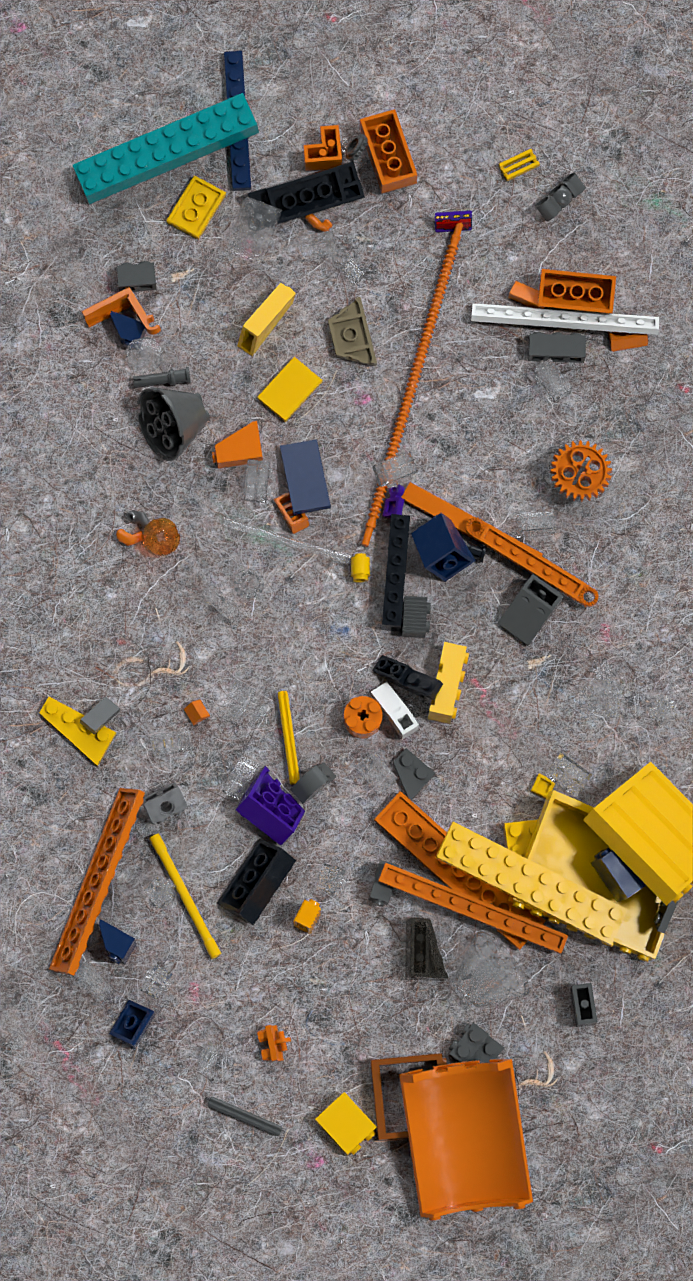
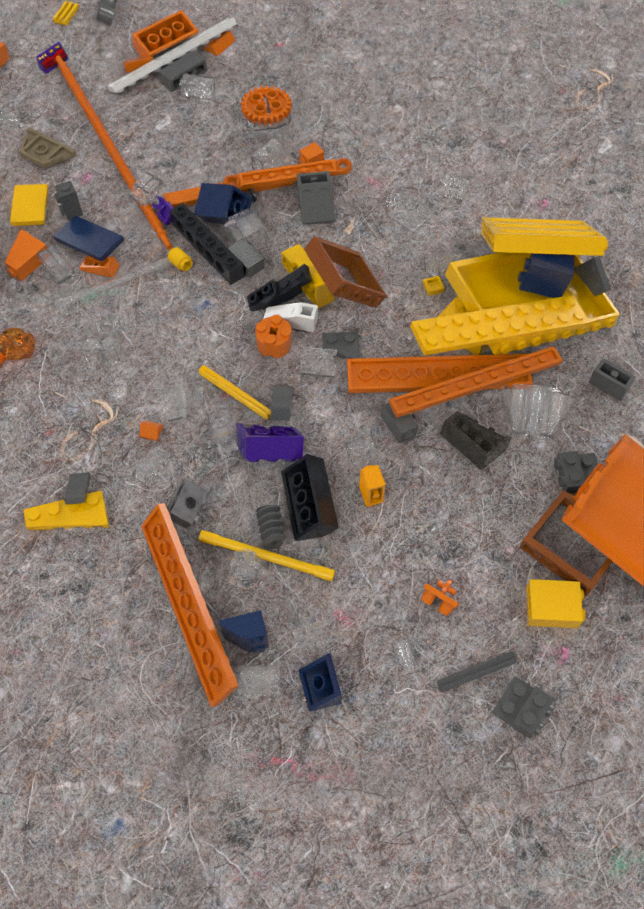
camera: 40 degrees left, 15 degrees down
none -> dark grey brick [54,181,83,220]
none -> clear brick [224,208,265,243]
none -> dark grey piece [256,505,286,549]
none -> orange brick [299,142,324,164]
none -> dark orange window [304,236,387,308]
none -> dark grey plate [492,676,555,739]

